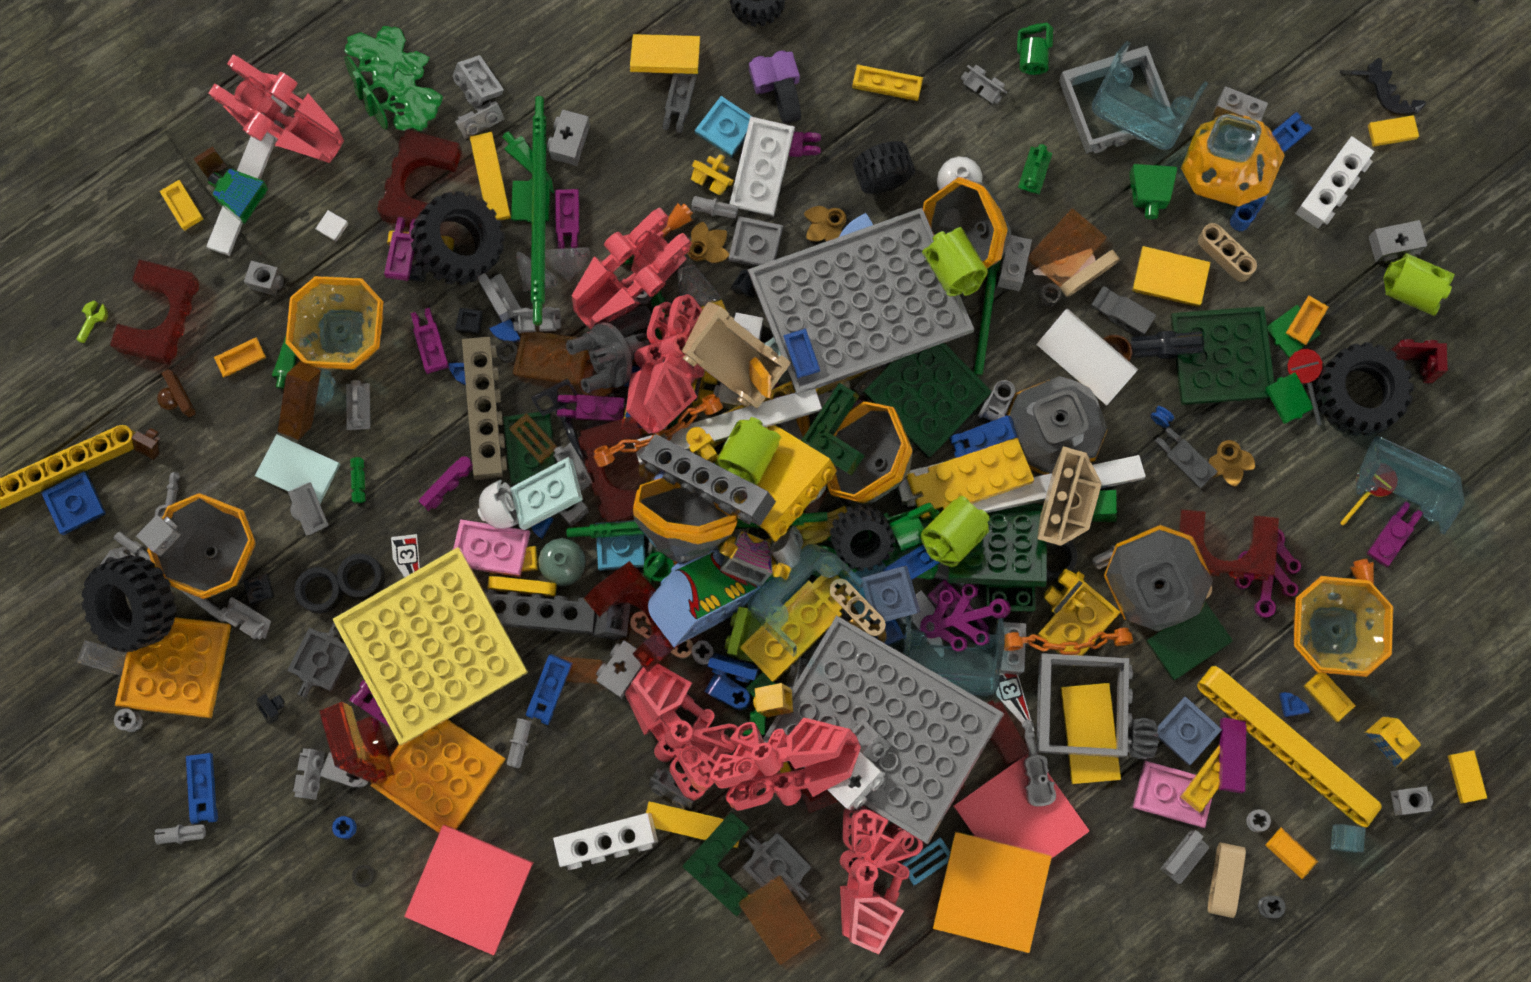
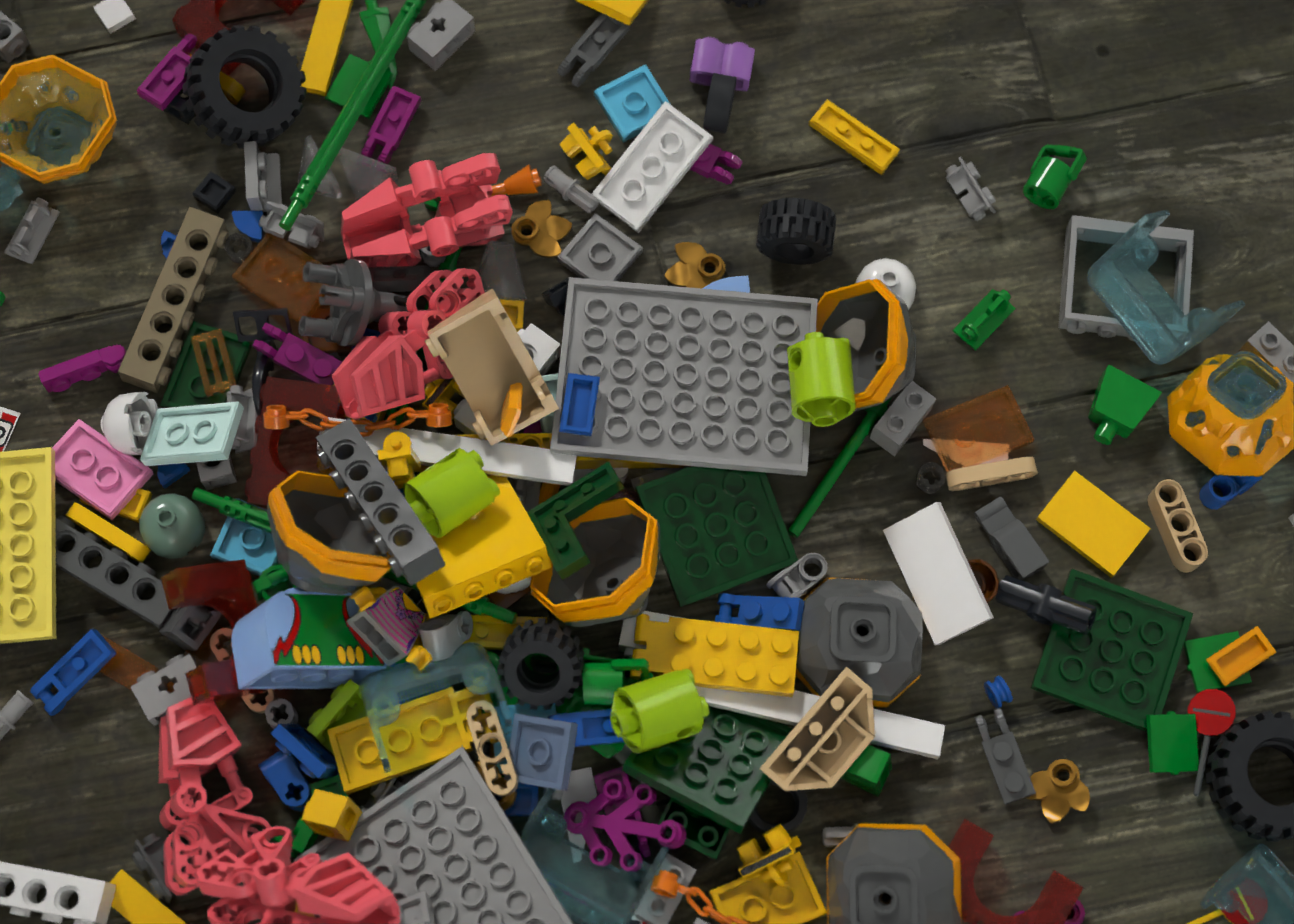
camera: 20 degrees right, 5 degrees down
magenta hinge [411,308,449,374] -> none

